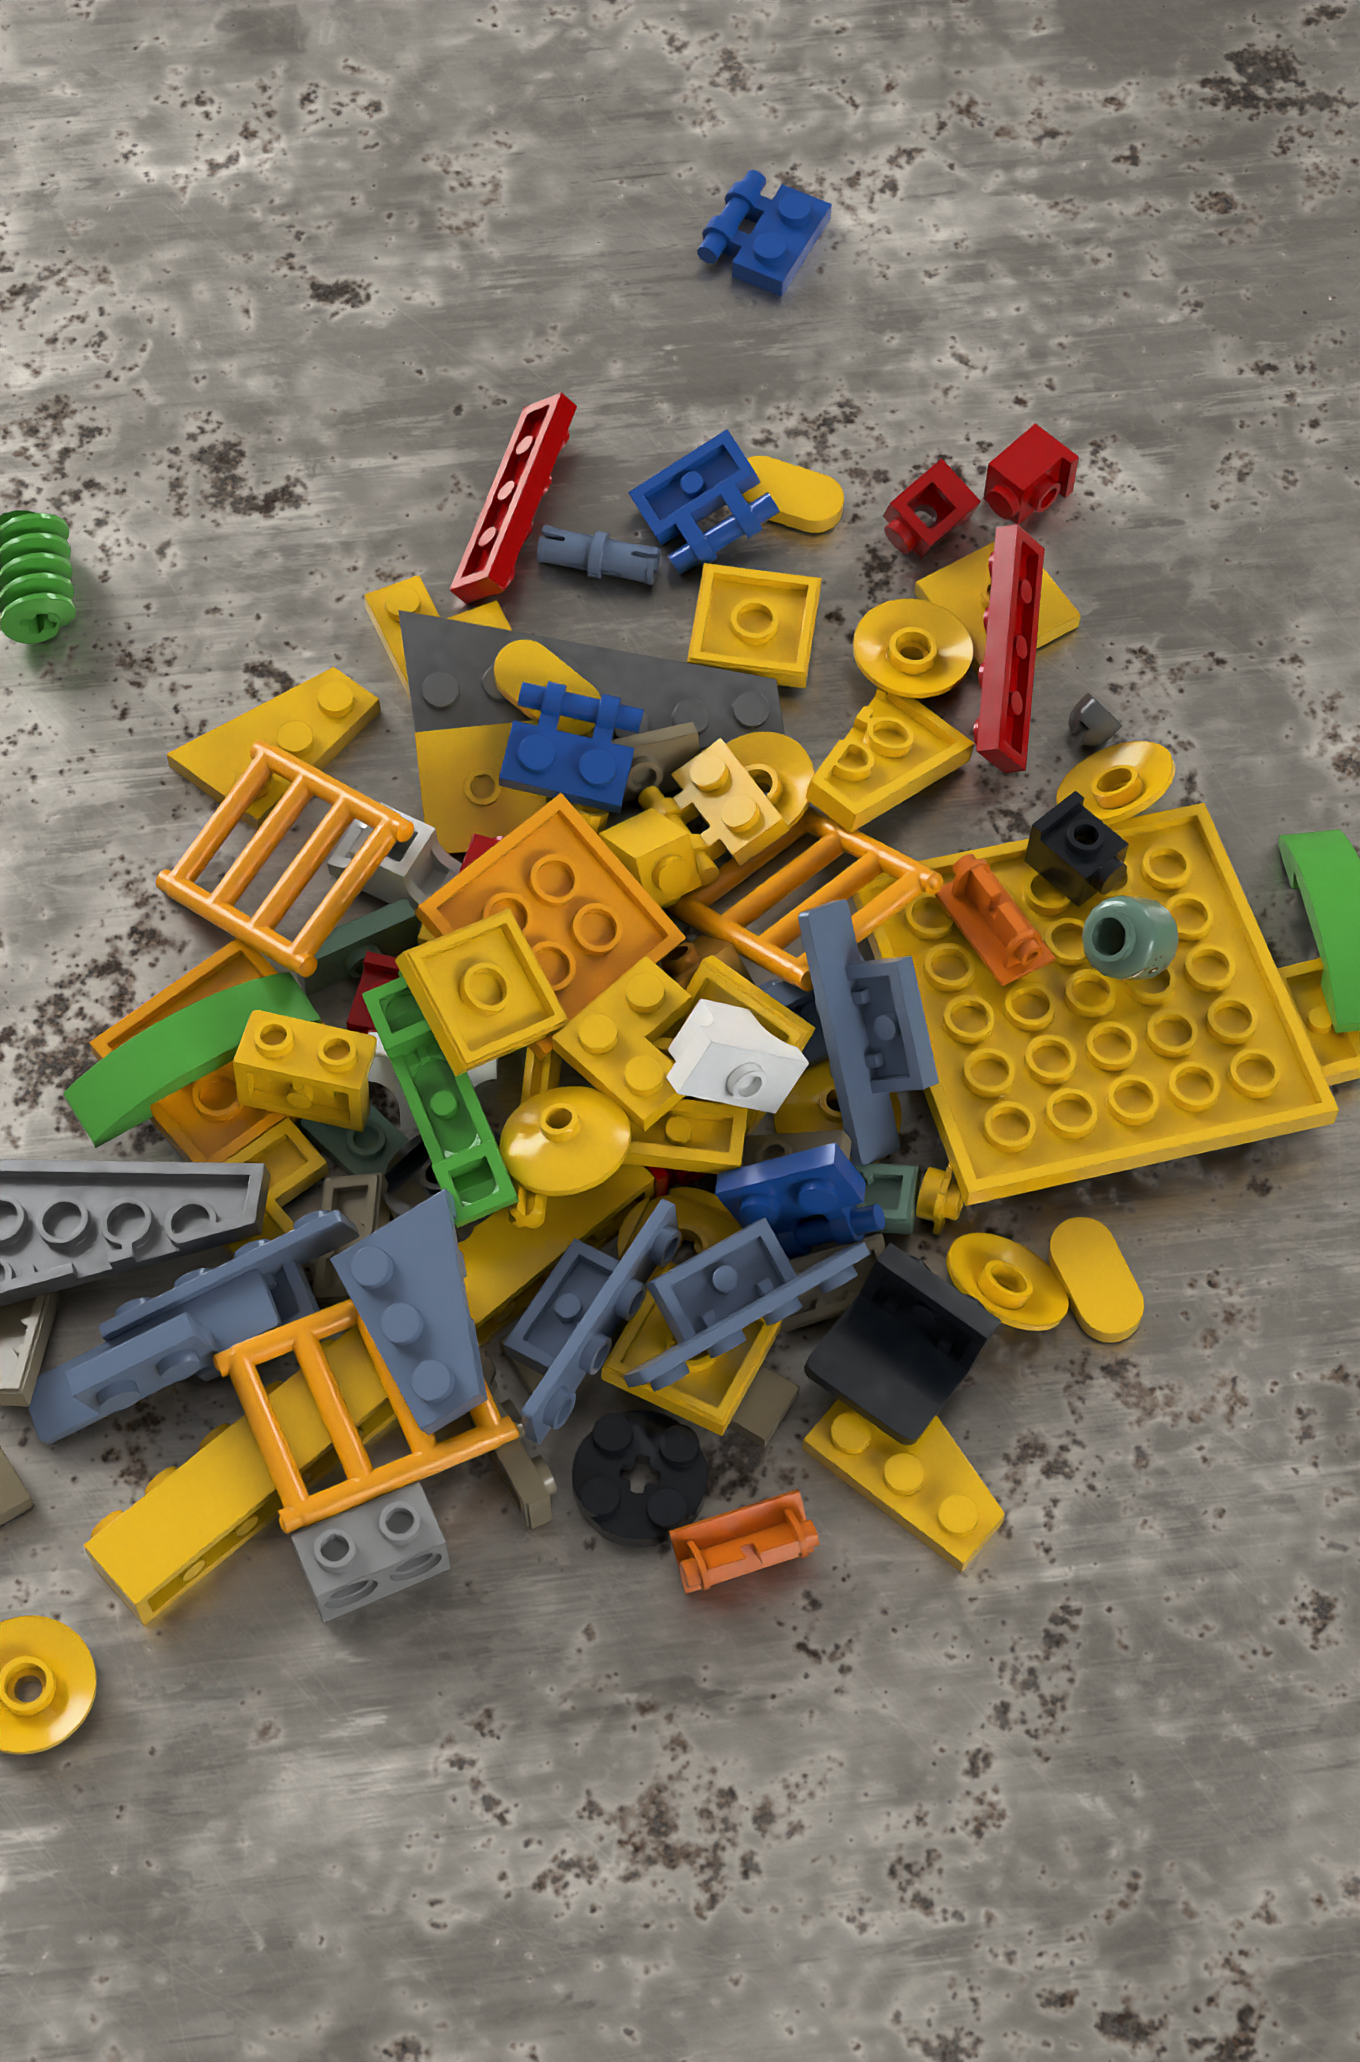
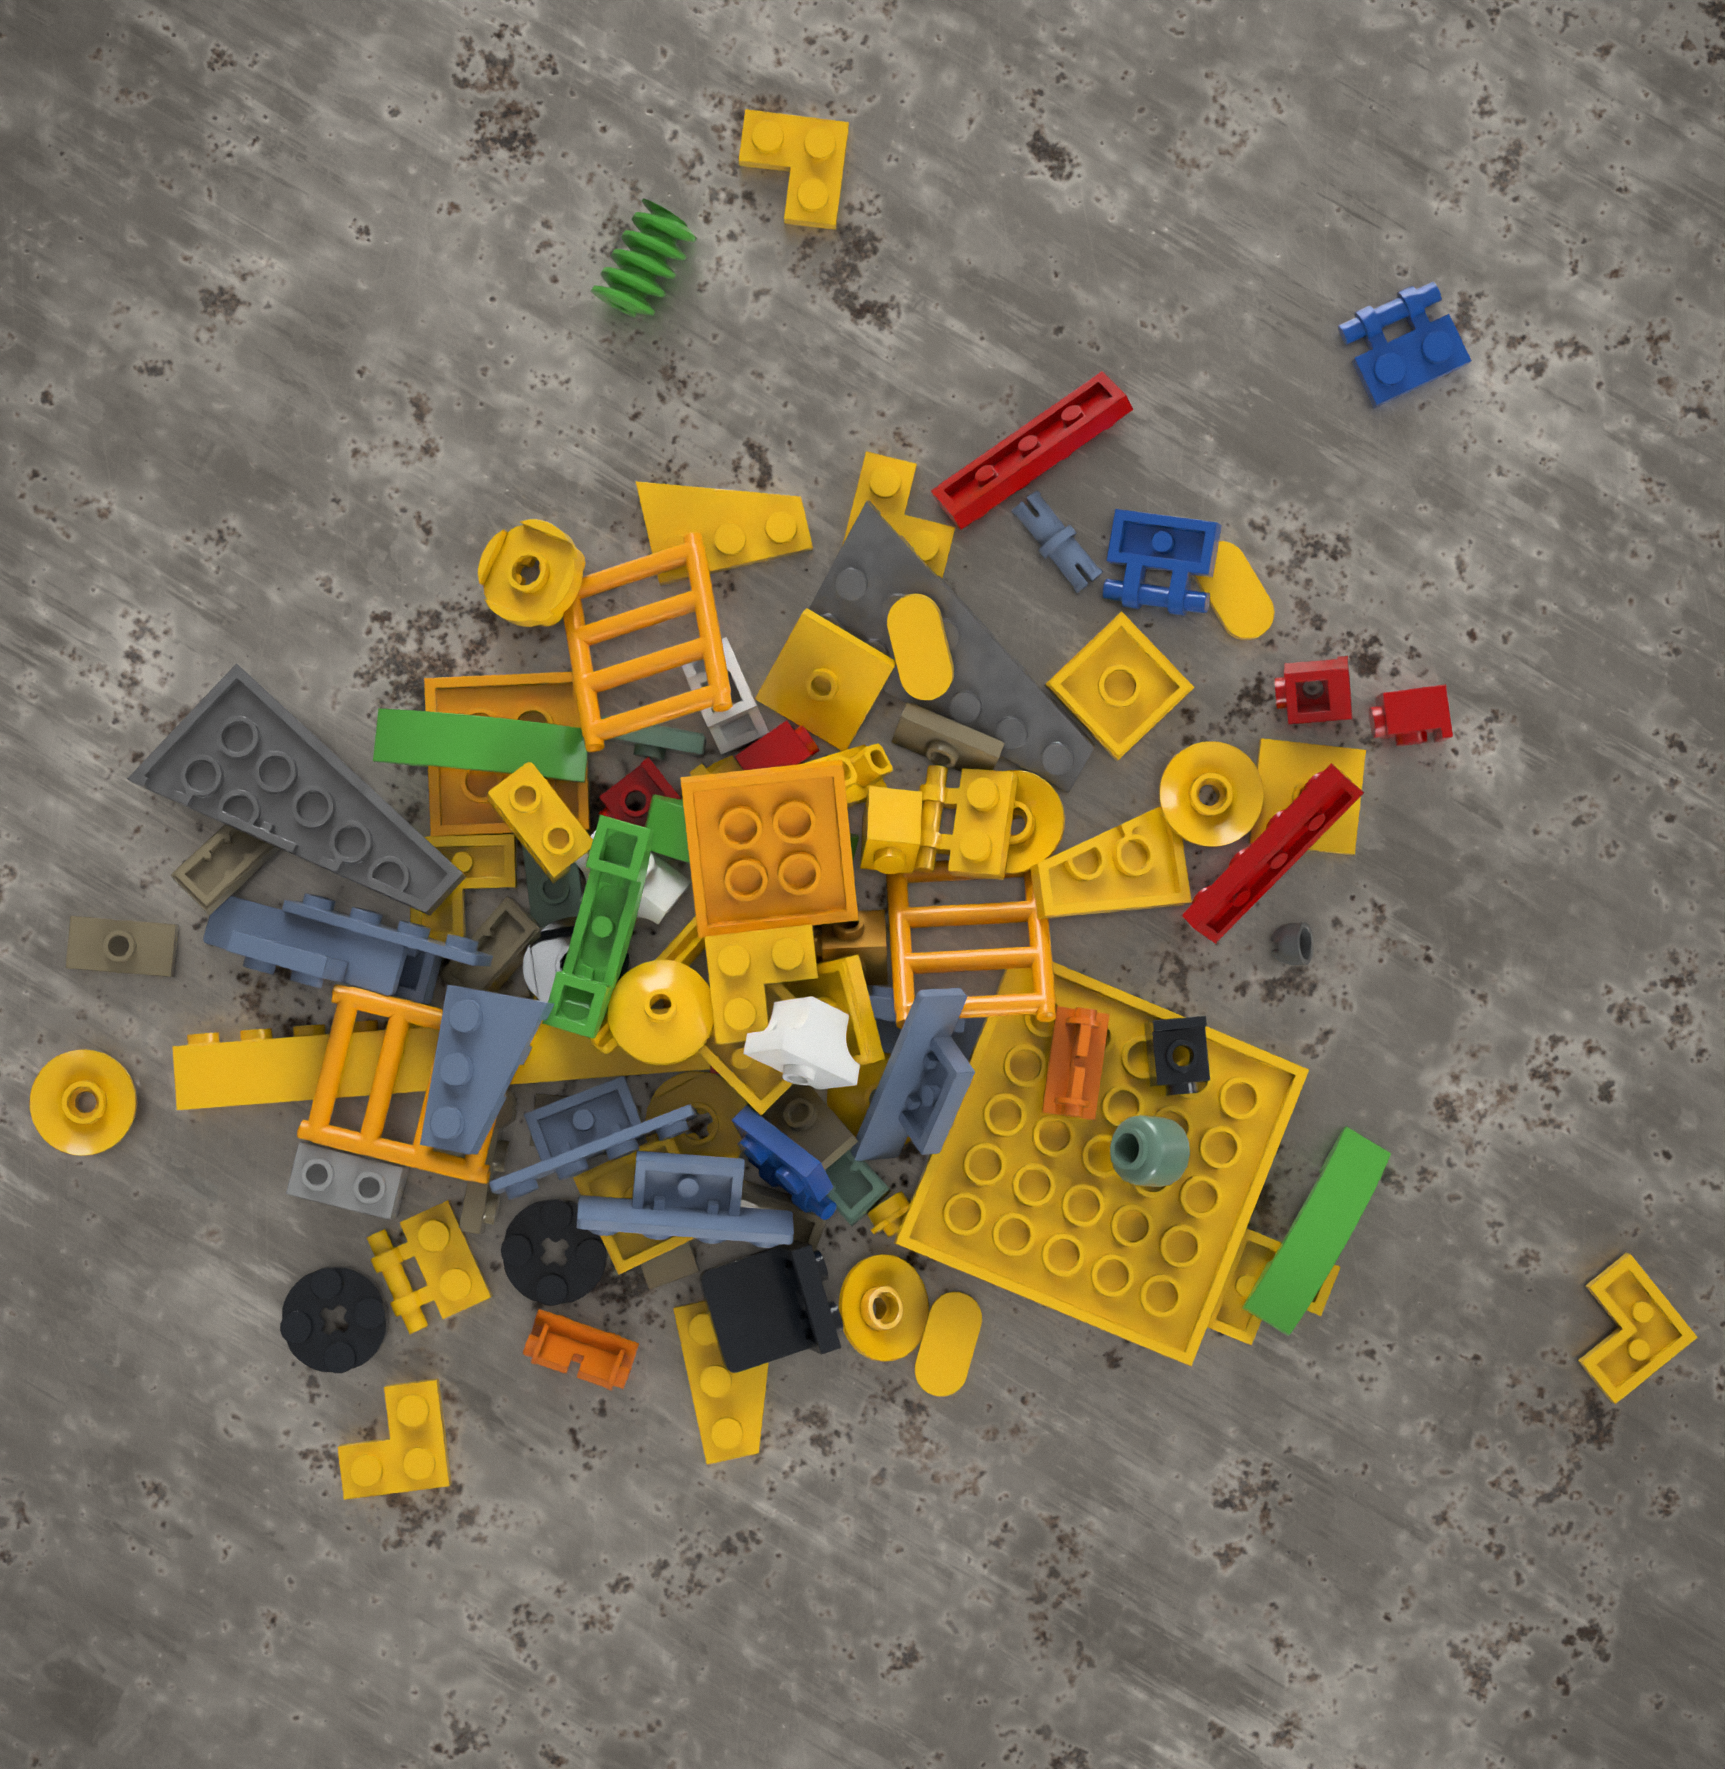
camera: 35 degrees right, 25 degrees up
yellow plate [395,908,570,1076] -> none
blue plate [499,681,644,814] -> none
yellow dish [1056,741,1175,825] -> none
none -> black plate [280,1266,389,1373]
none -> yellow plate [337,1378,452,1500]
none -> yellow plate [366,1200,493,1334]
none -> yellow plate [478,519,586,627]
none -> yellow plate [739,109,849,230]

